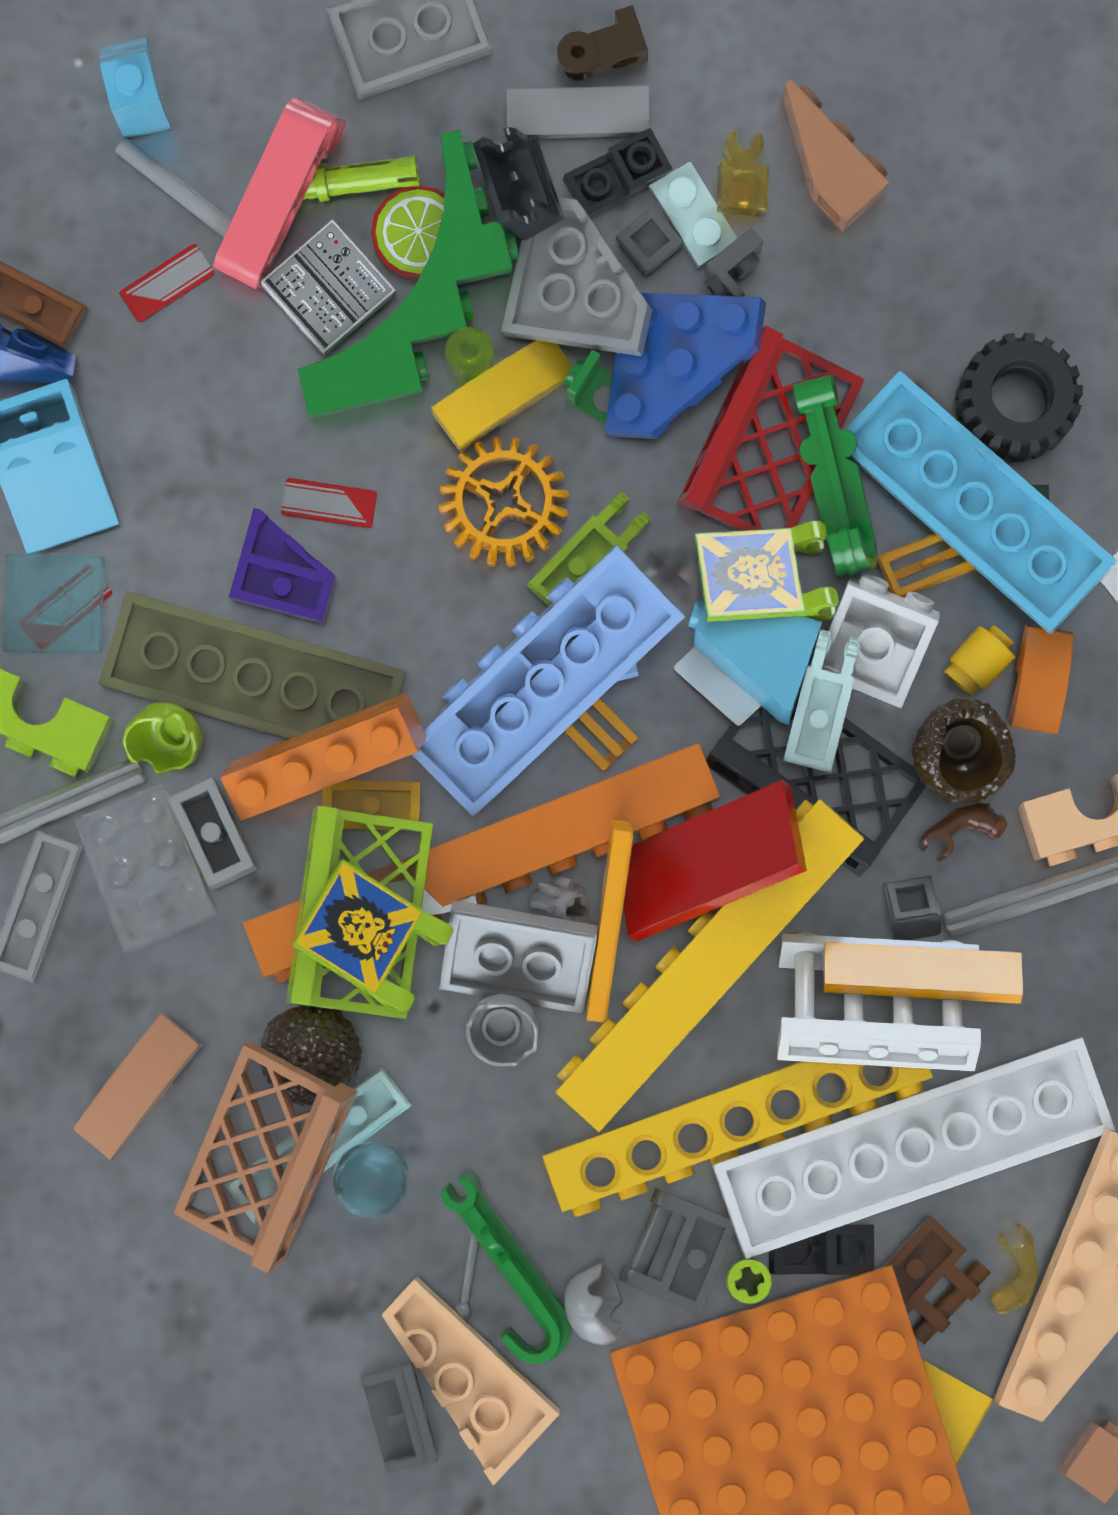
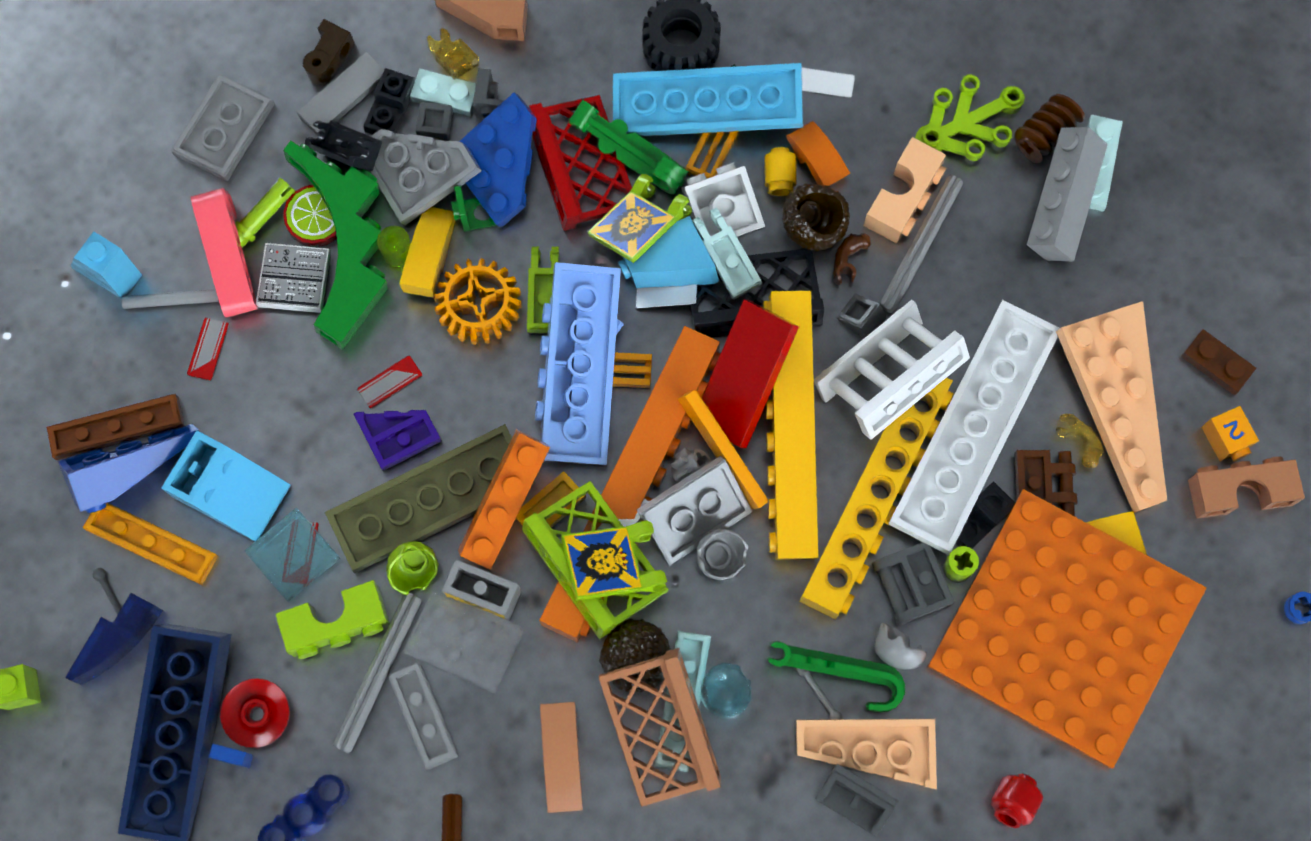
camera: 40 degrees left, 10 degrees down
tile [823,942,1023,1004] -> none

